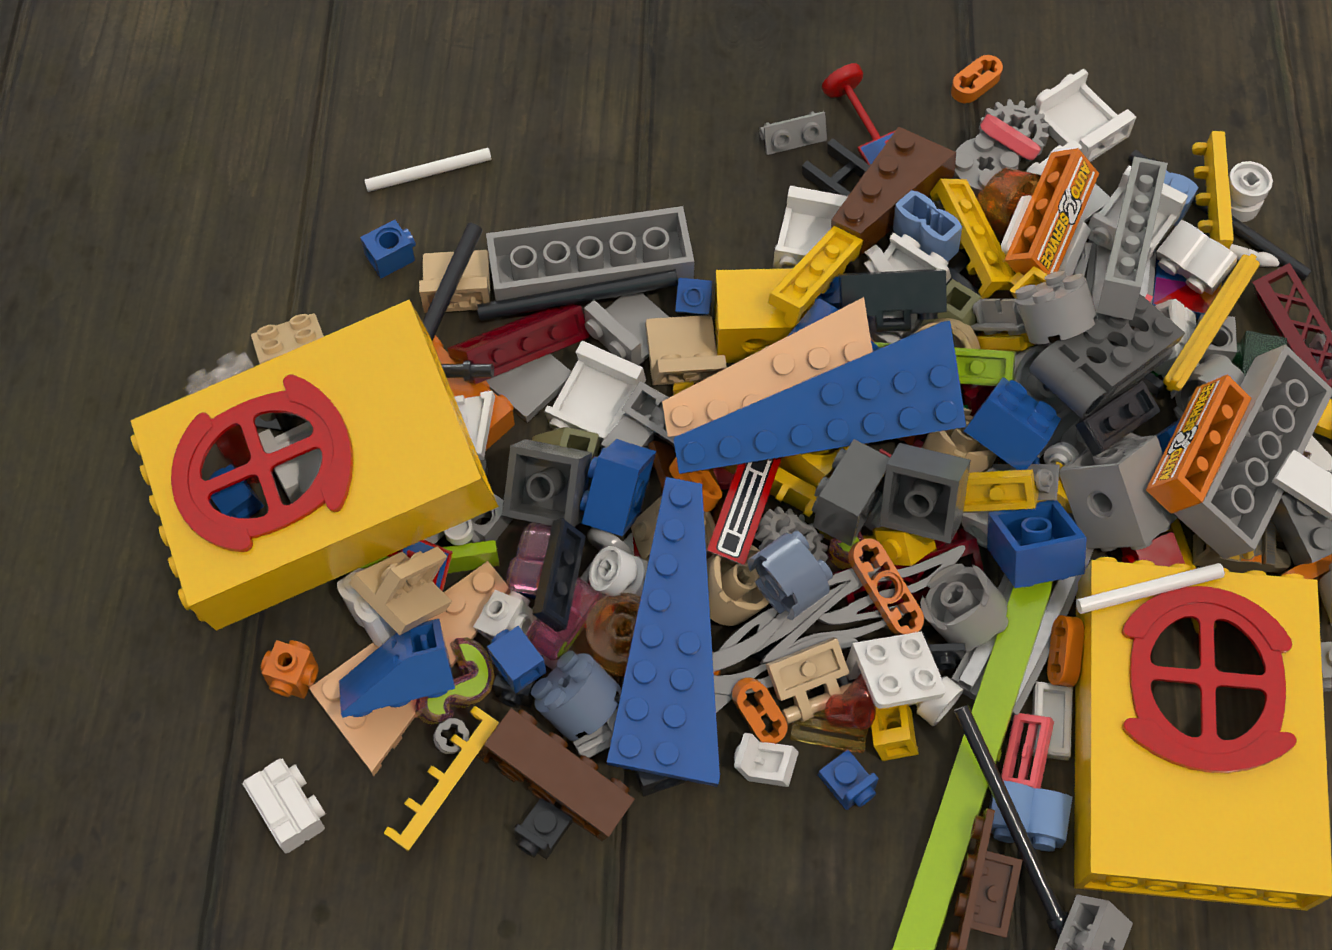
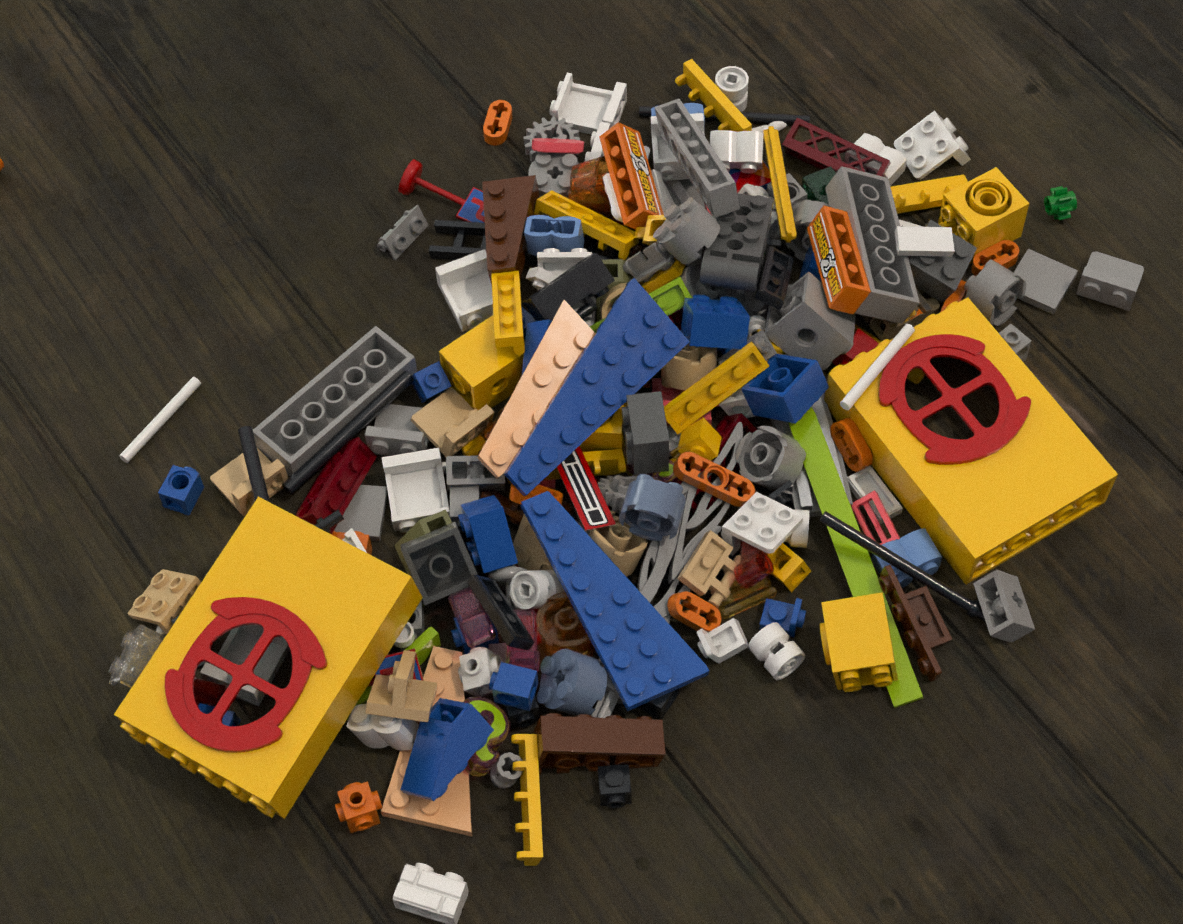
camera: 35 degrees left, 5 degrees down
dark grey brick [880,443,971,543] -> none
none -> white wheel [748,622,805,680]
none -> yellow brick [820,592,898,692]

